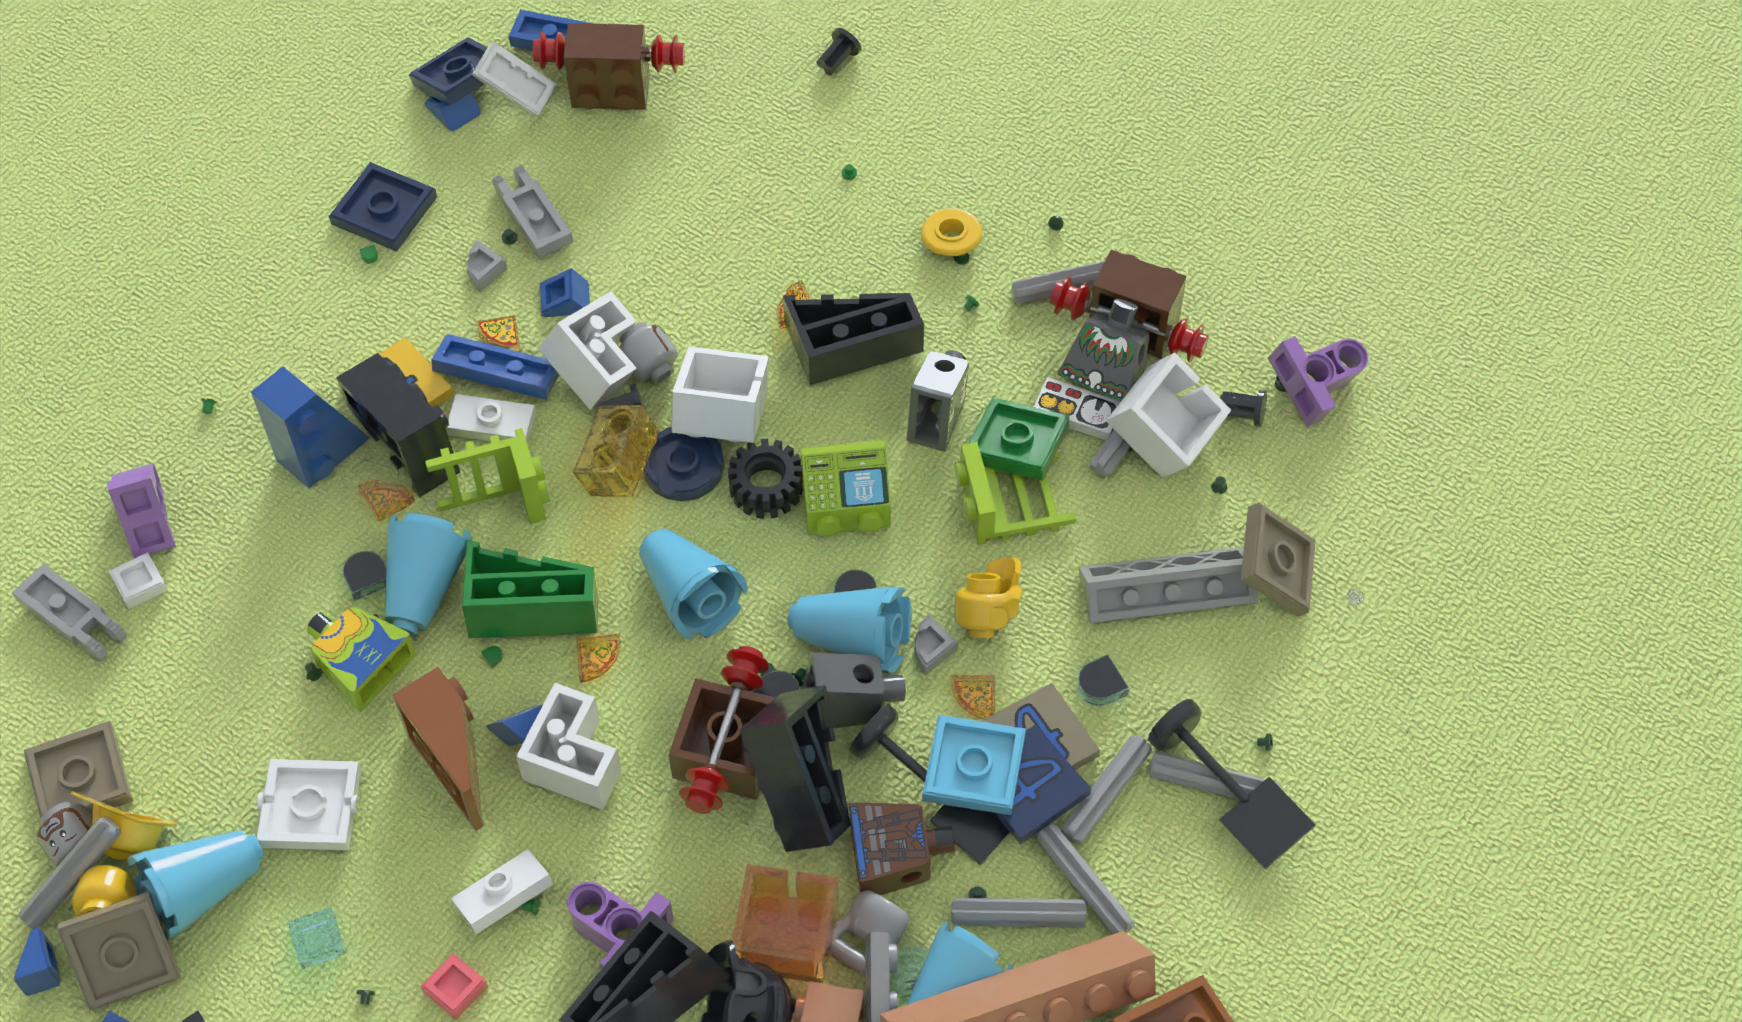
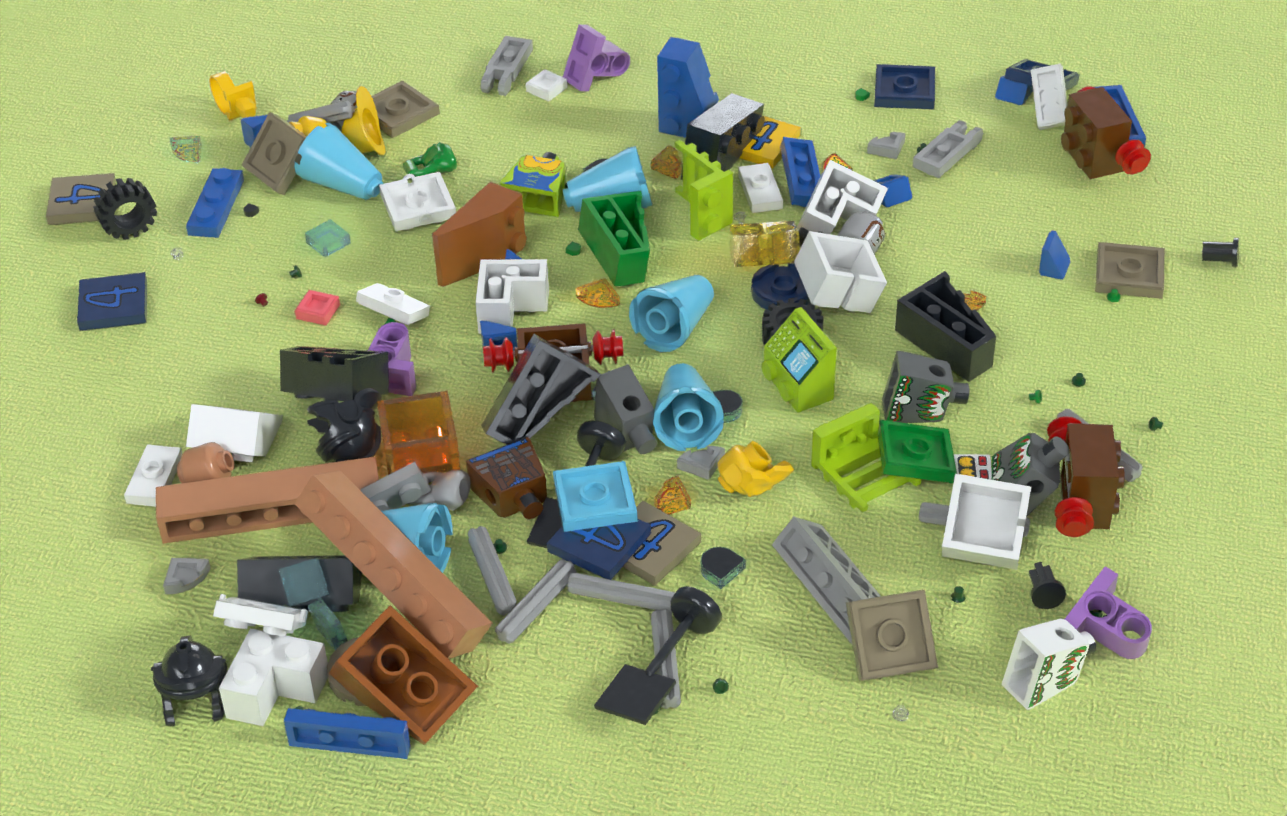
camera: 70 degrees right, 15 degrees down
yellow piece [921,208,982,256] -> none
none -> green piece [403,142,457,180]
none -> blue slope [480,320,518,351]
none -> white torso [1001,618,1096,710]
none -> blue slope [1039,230,1070,280]
none -> dark tan tile [1095,242,1165,299]

